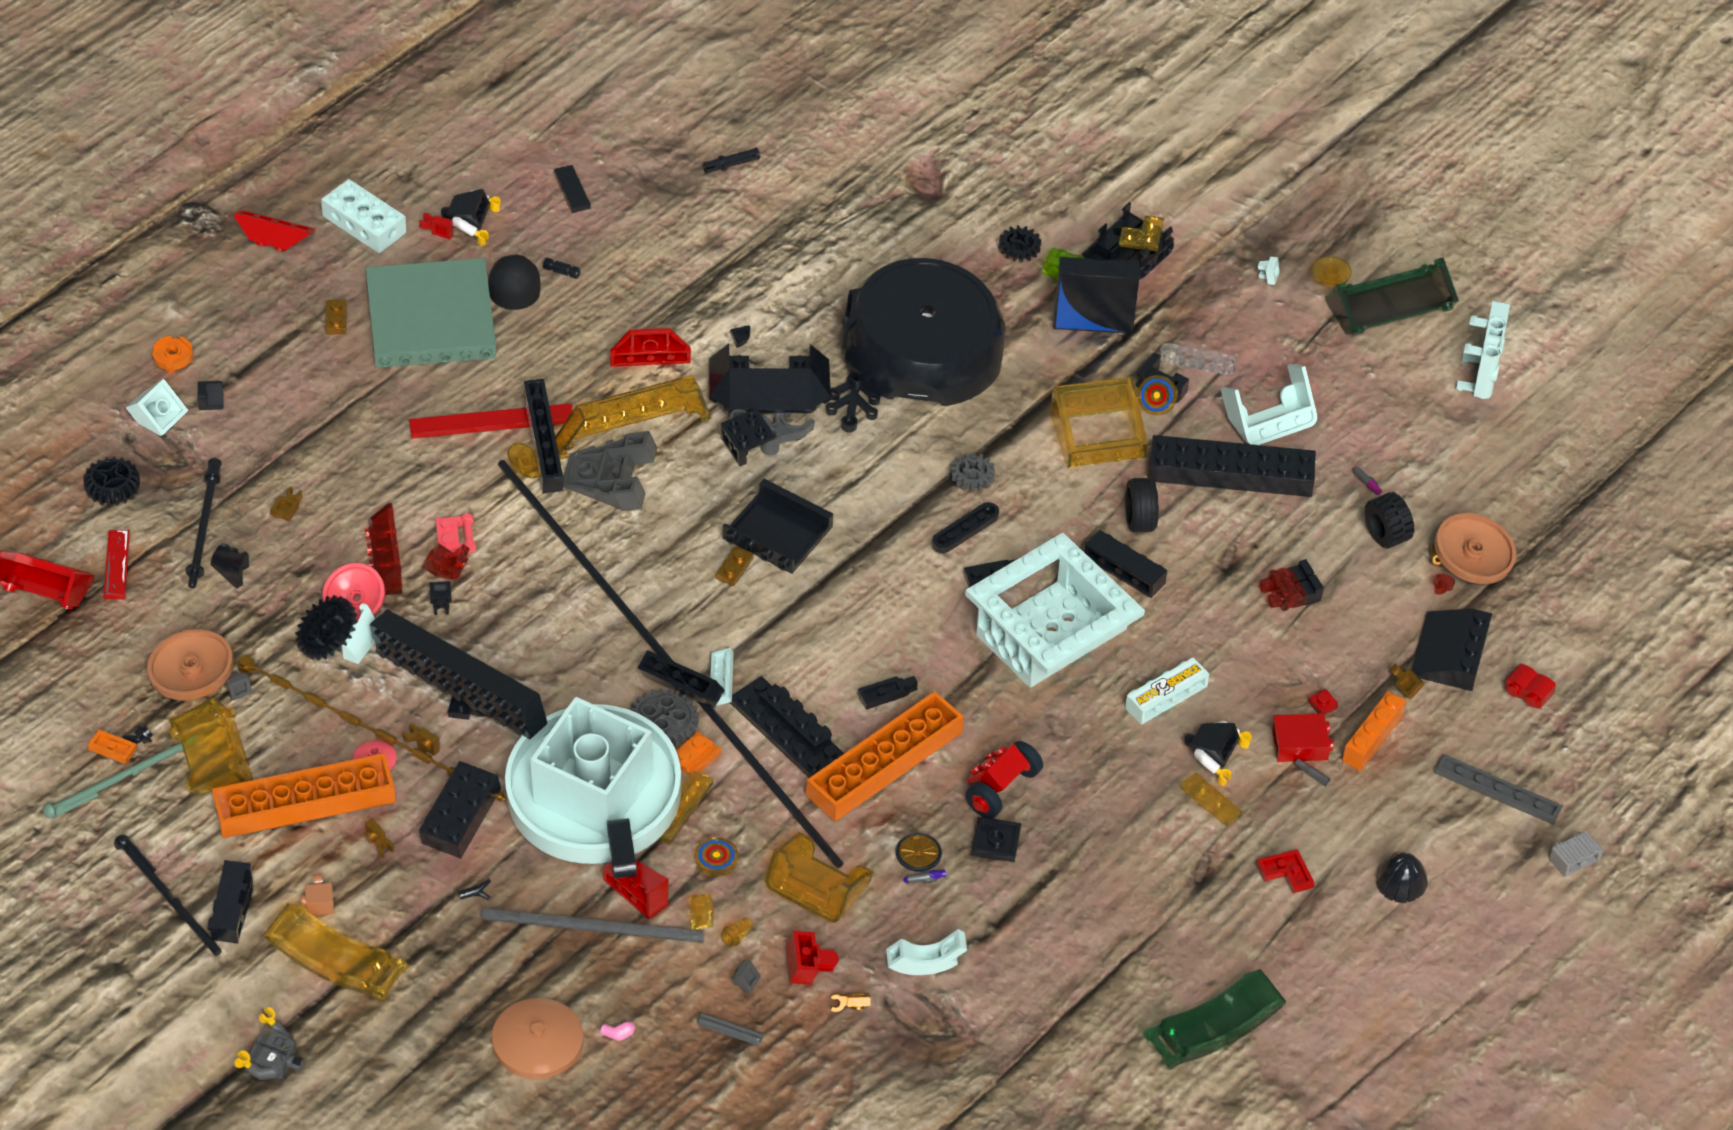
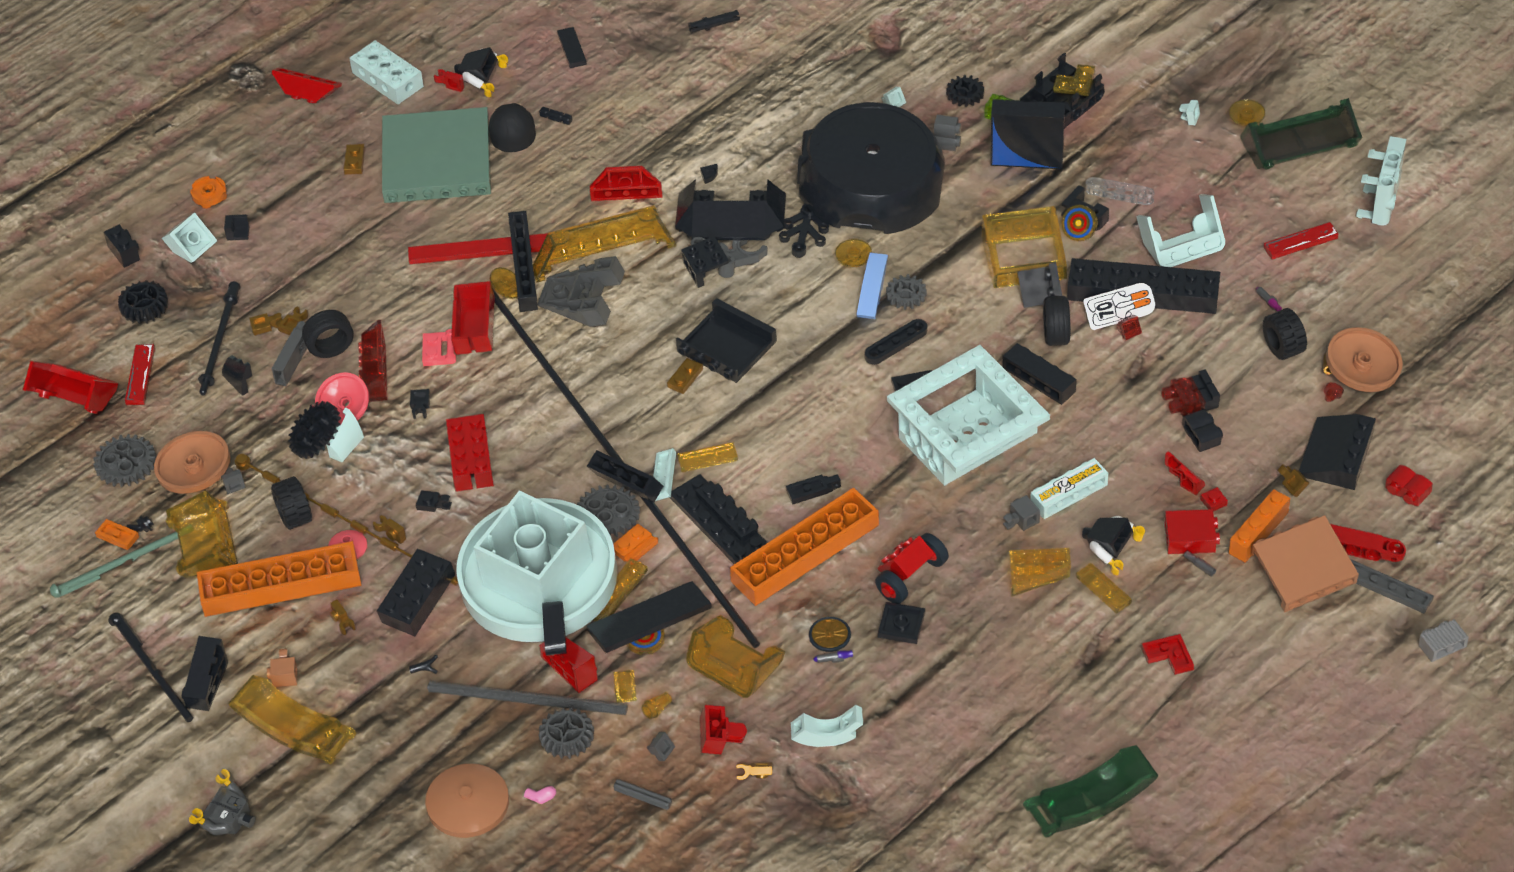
camera: 10 degrees right, 0 degrees up
black brick [369,609,548,739] -> none
clear red brick [422,543,470,580] -> none
black hair [1376,851,1428,903] -> none
none -> dark grey gear [93,434,156,487]
none -> black brick [104,224,140,268]
none -> pearl gold plate [249,313,283,336]
none -> black tyre [271,476,312,530]
none -> dark grey hinge [272,321,307,386]
none -> black tyre [302,310,354,358]
none -> red piece [446,414,494,492]
none -> red piece [451,281,495,355]
none -> dark grey gear [539,707,594,759]
none -> black tile [587,581,712,653]
none -> clear yellow tile [677,442,738,472]
none -> clear yellow dish [835,239,872,267]
none -> light blue slope [857,253,888,319]
none -> light aqua tile [882,86,906,107]
none -> dark grey brick [934,115,961,152]
none -> dark grey brick [1003,495,1040,531]
none -> clear yellow wedge [1009,548,1071,597]
none -> black bracket [1017,262,1062,308]
none -> sticker [1084,283,1155,330]
none -> clear red tile [1117,315,1142,340]
none -> red slope [1165,451,1205,495]
none -> black brick [1182,409,1223,452]
none -> nougat panel [1251,515,1359,613]
none -> red tile [1264,222,1339,260]
none -> red piece [1330,524,1406,562]

